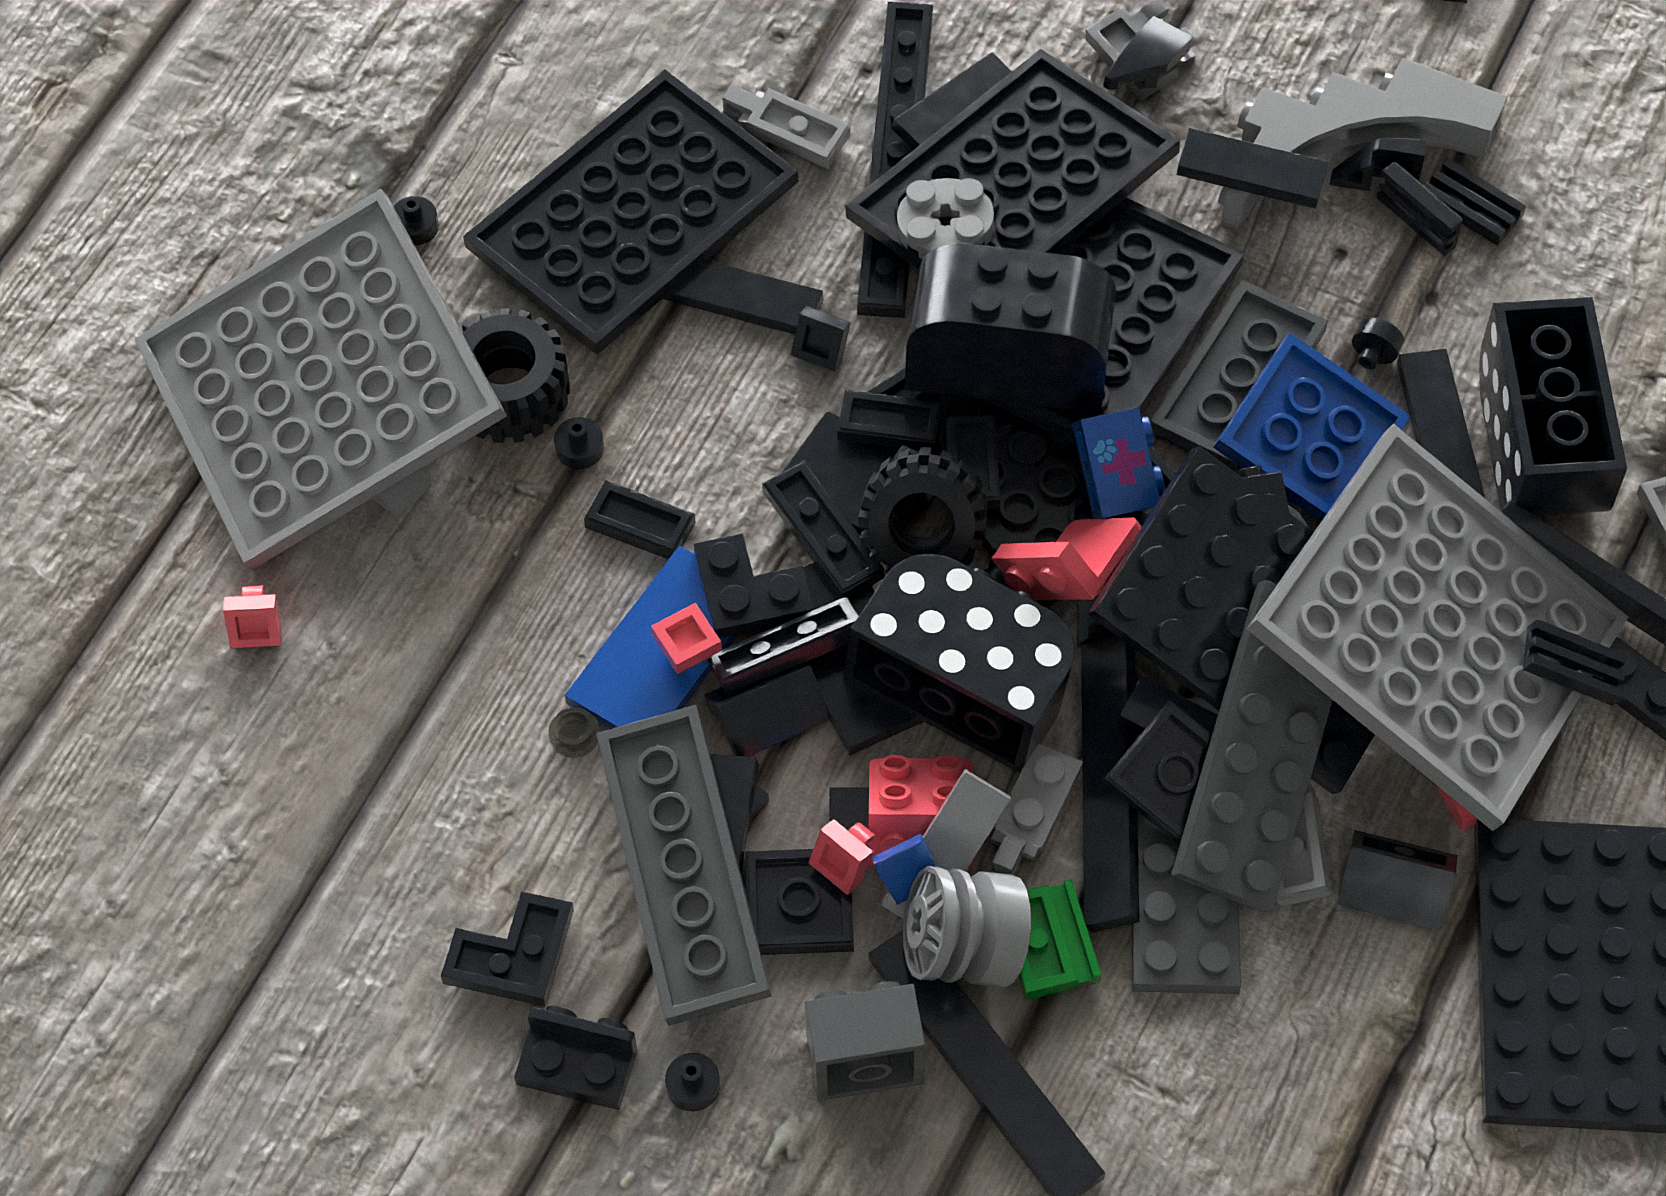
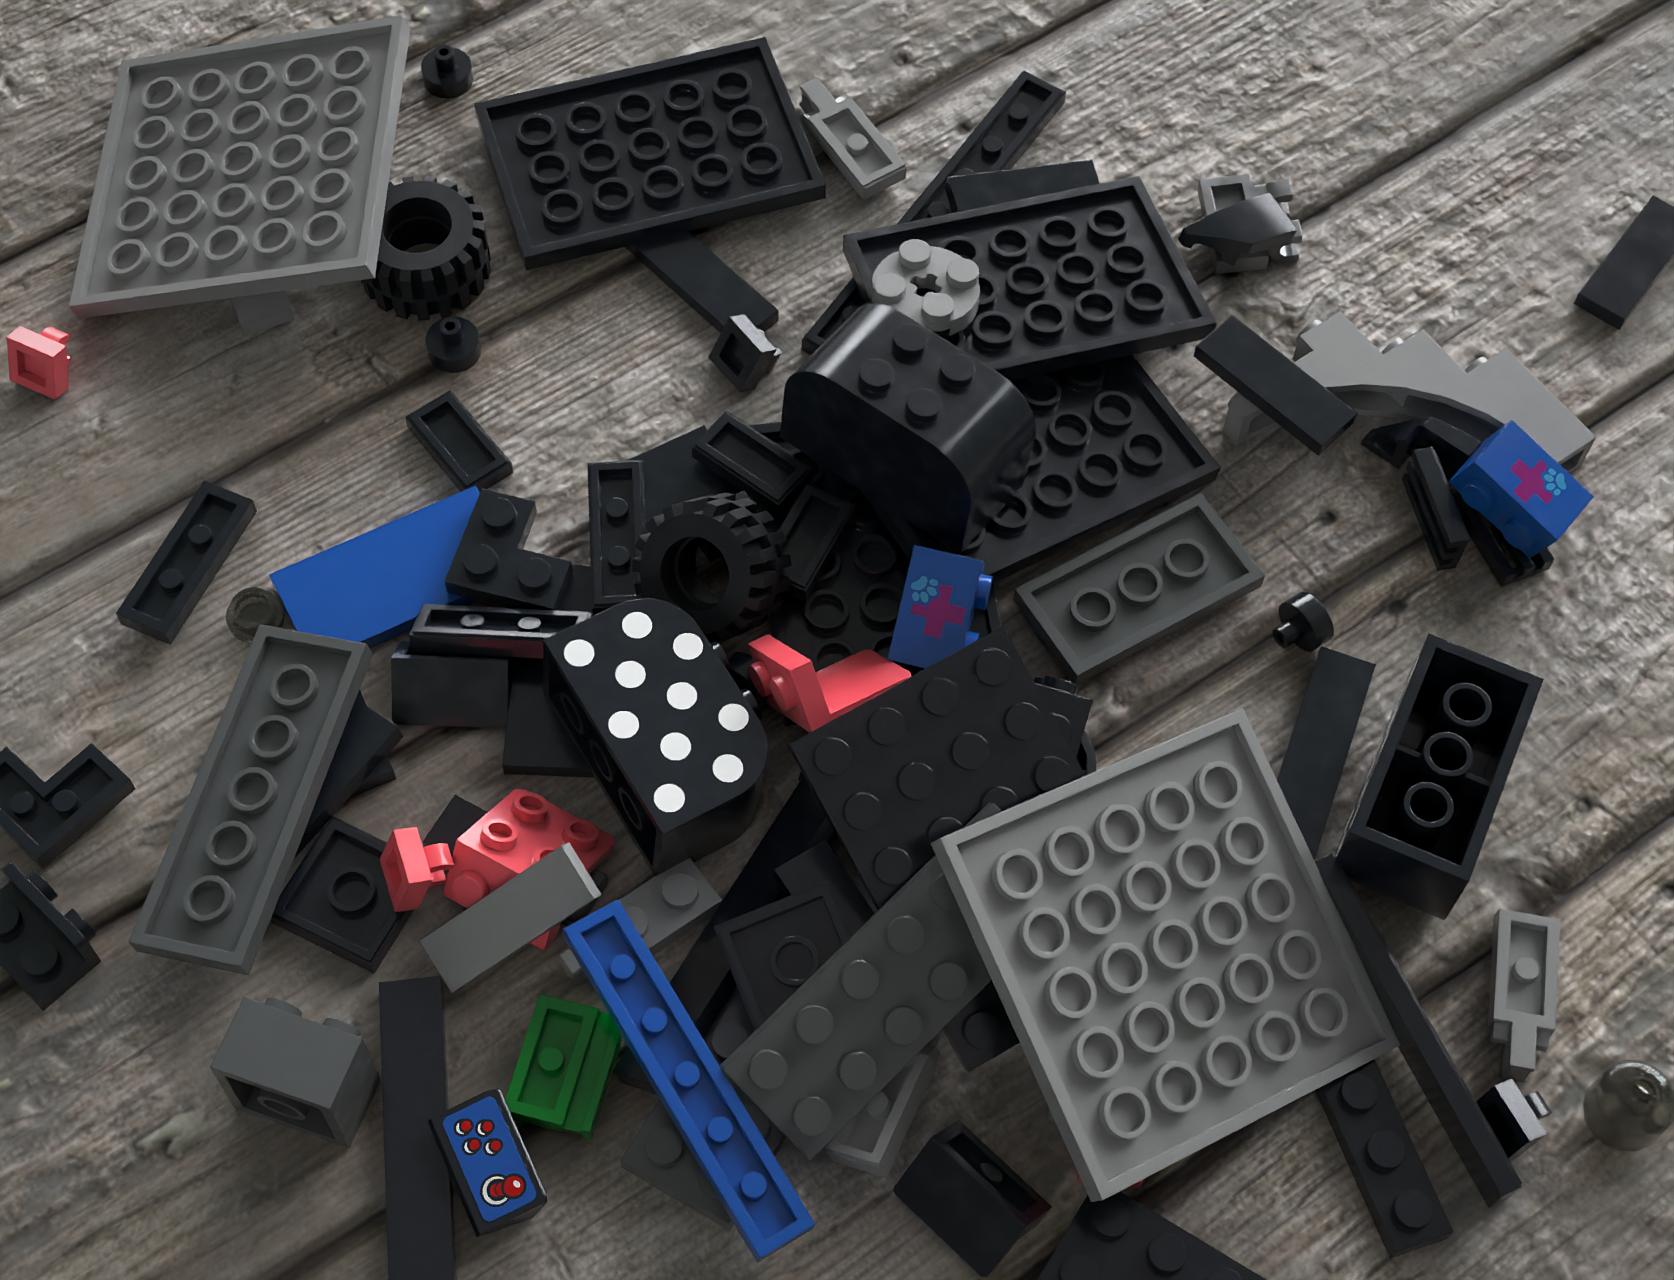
camera: 25 degrees right, 0 degrees up
coral tile [651,603,722,674] -> none
black tile [665,1053,720,1112] -> none
blue slope [873,834,938,905] -> none
light grey wheel [903,866,1031,987] -> none
blue plate [1213,332,1411,522] -> none
black tile [1523,619,1626,706] -> none
none -> black plate [116,480,257,645]
none -> slope [428,1088,548,1238]
none -> blue plate [563,899,815,1263]
none -> blue brick [1449,420,1594,559]

